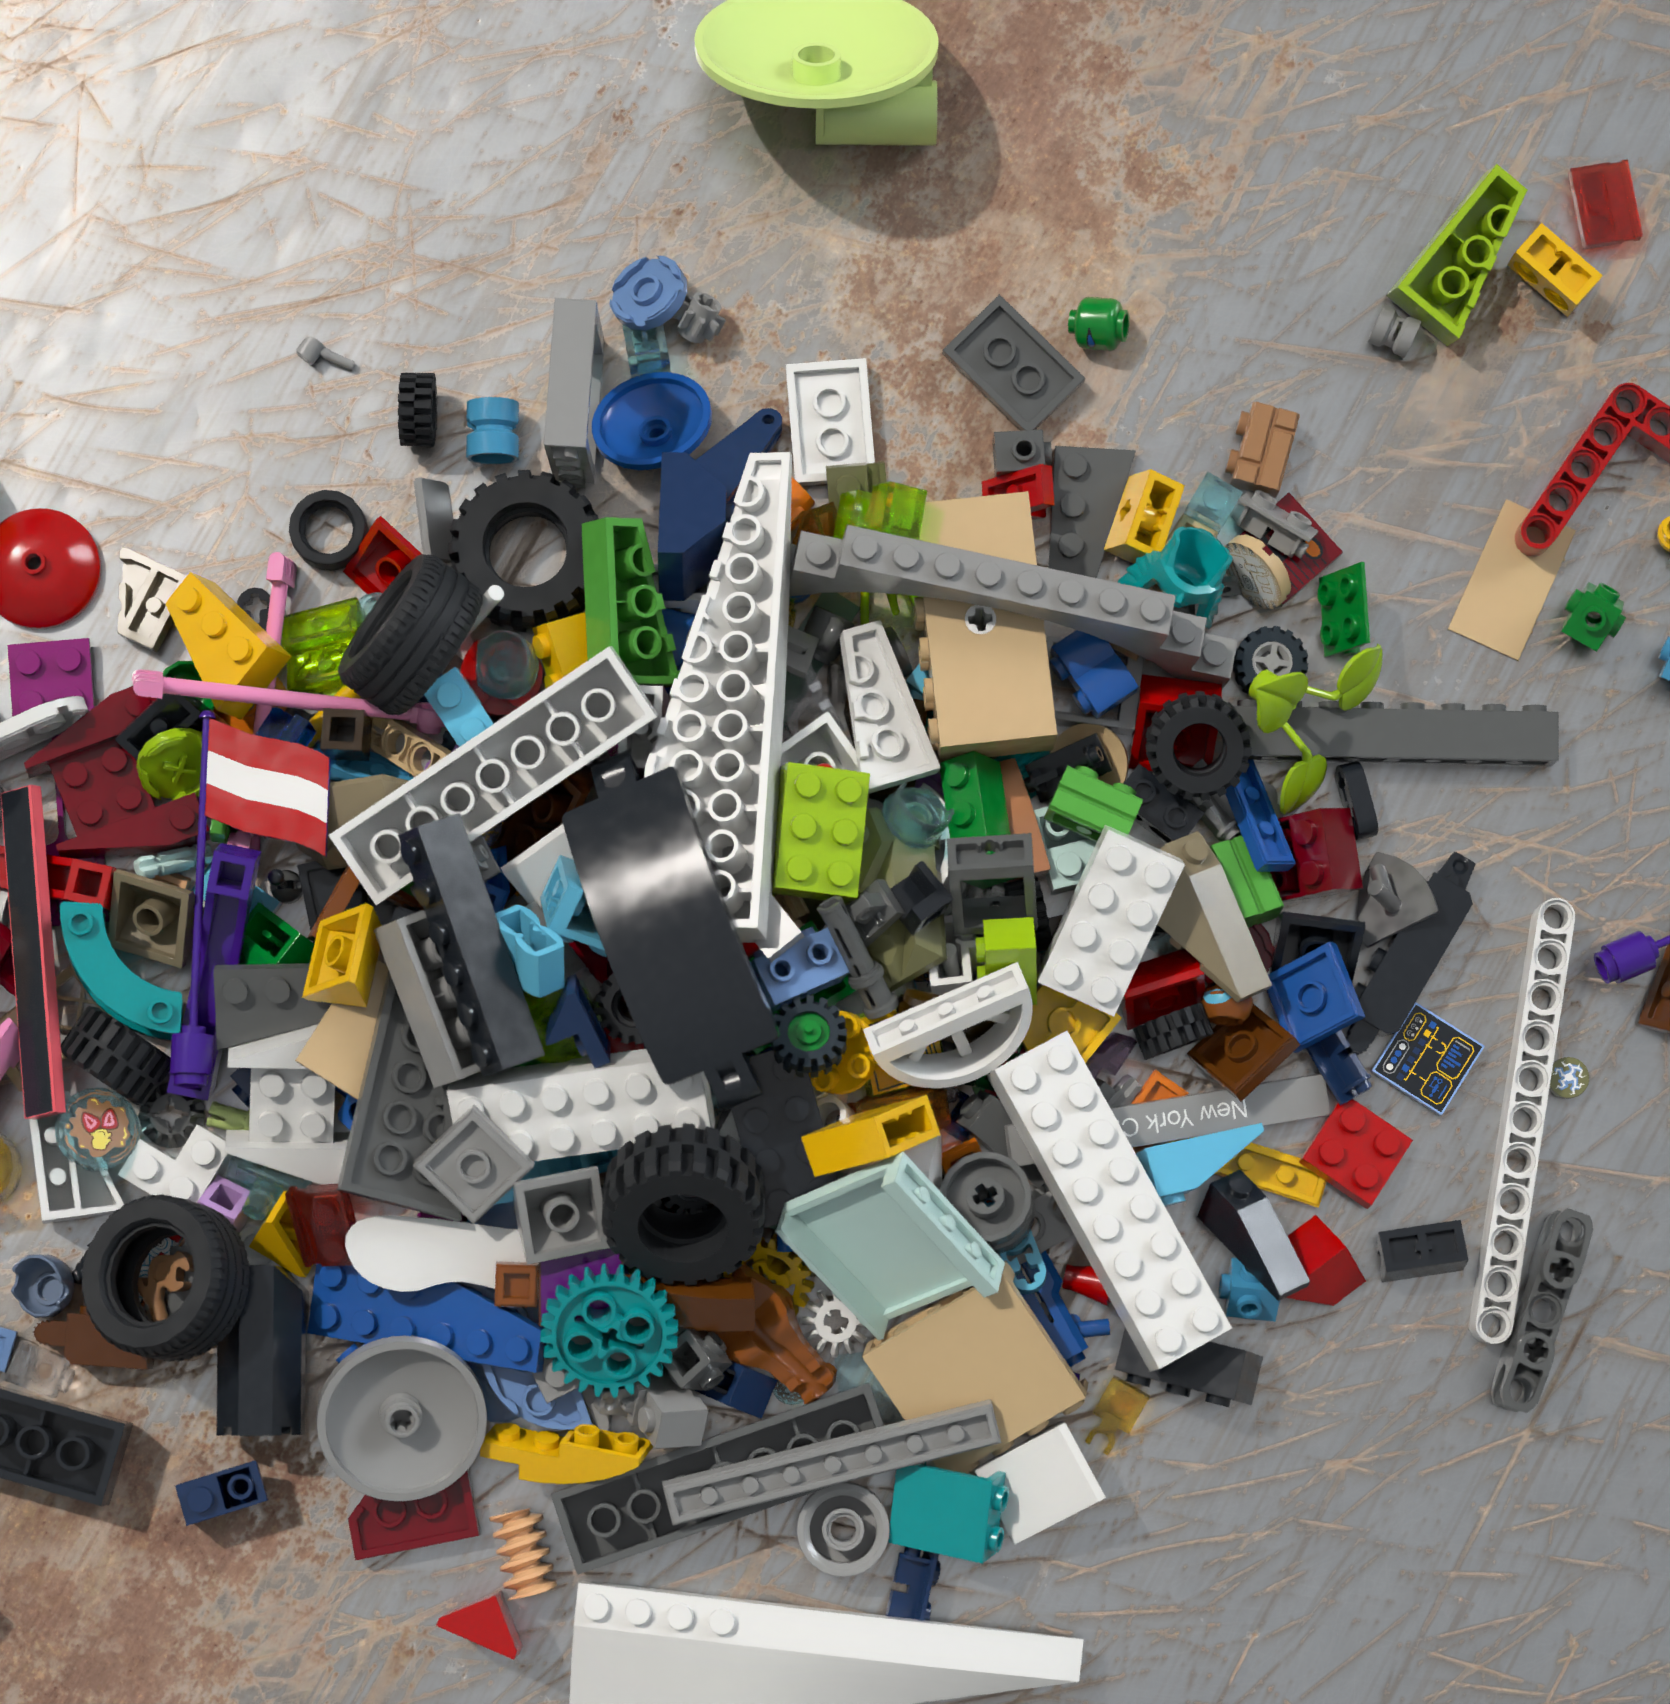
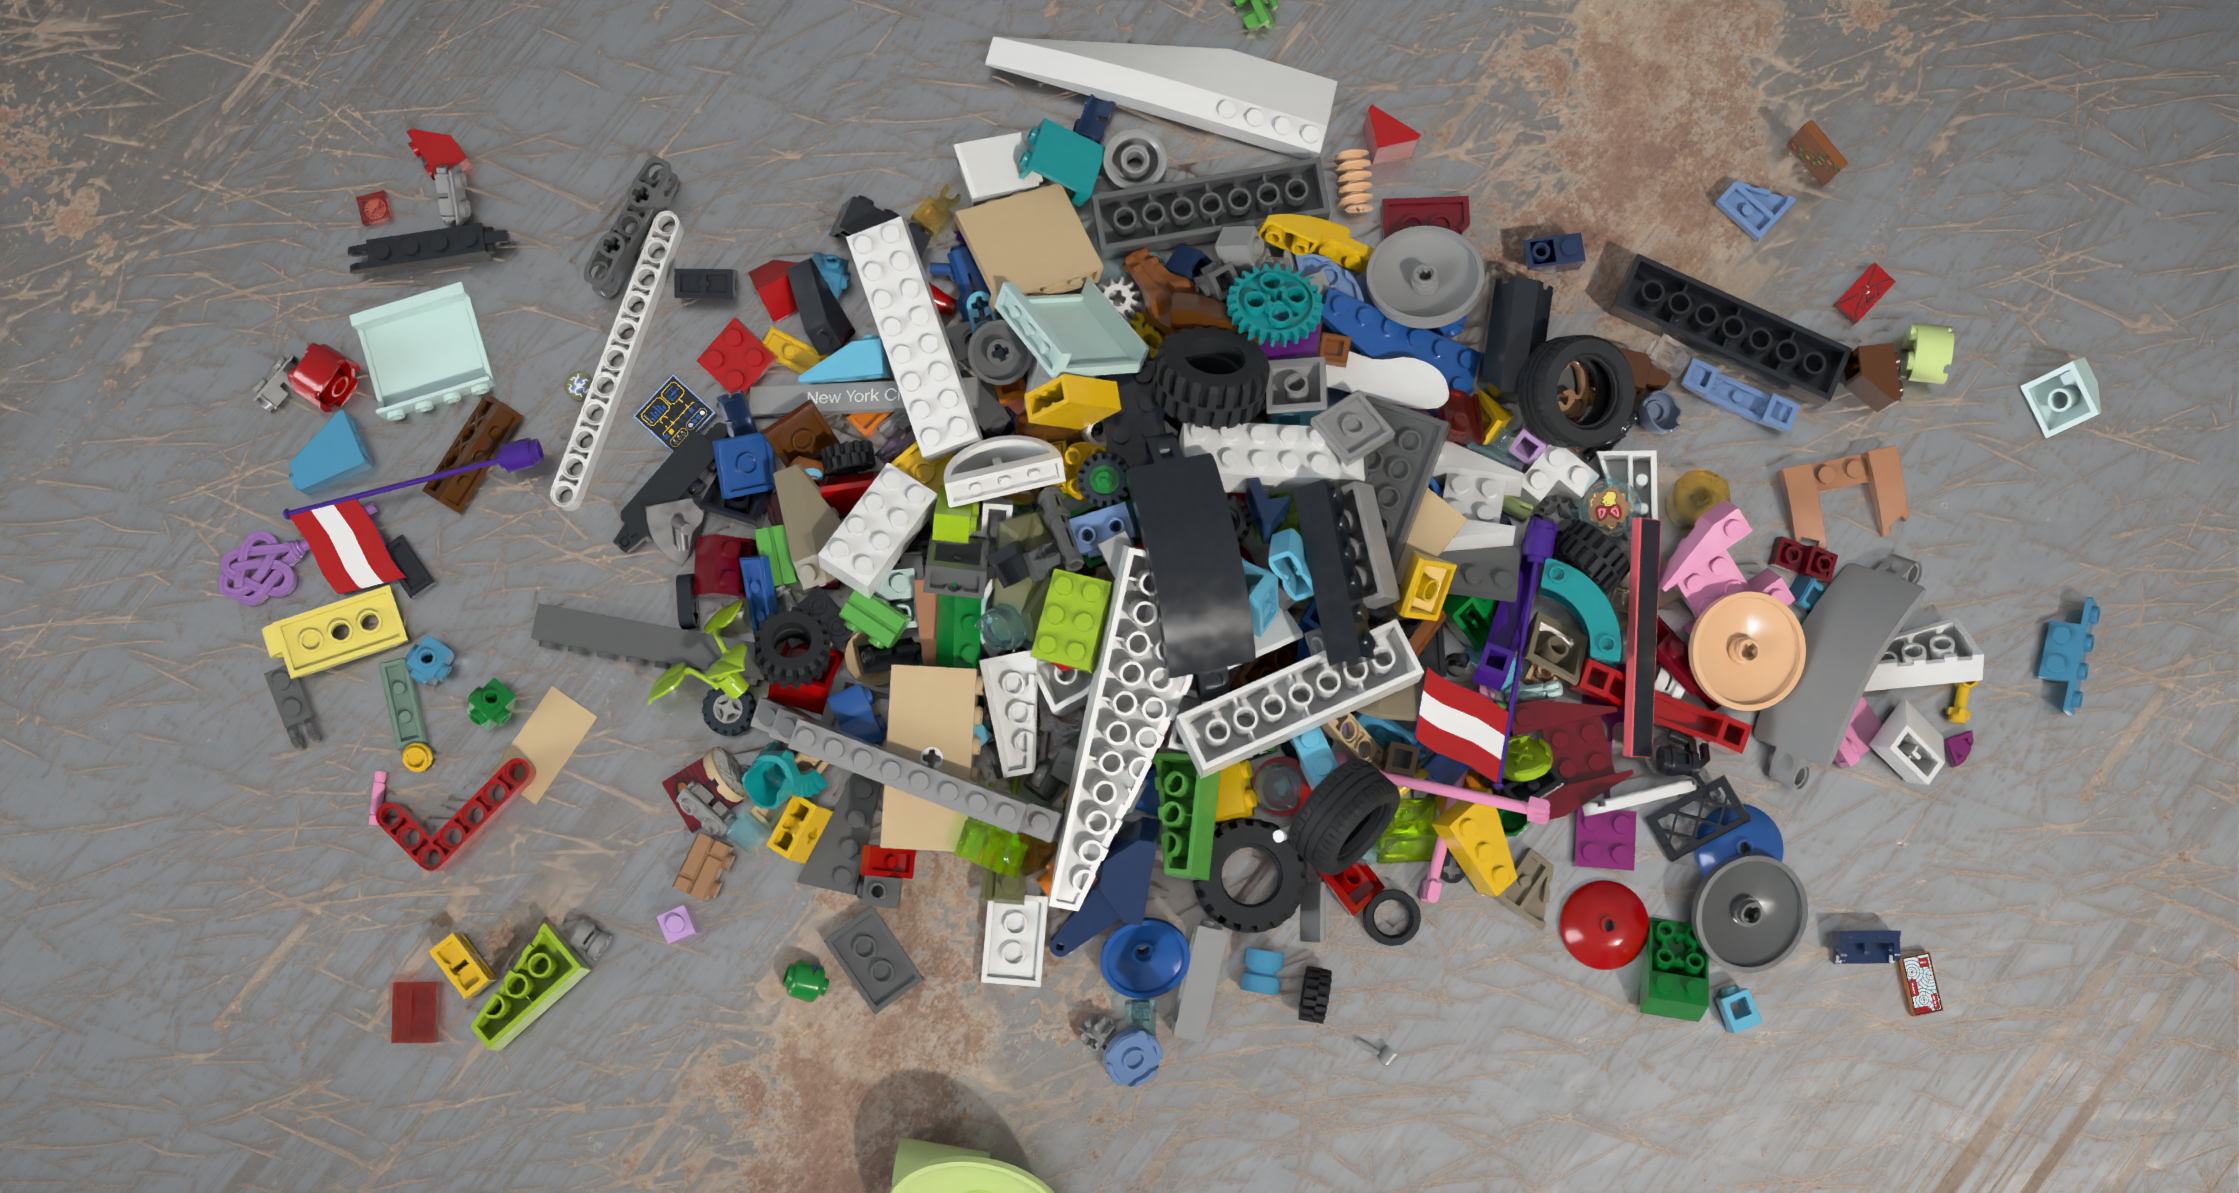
camera: 170 degrees left, 0 degrees up
light grey tile [662,1399,1001,1525] -> none
green hinge [1317,562,1370,657] -> none
none -> lavender brick [657,904,701,944]

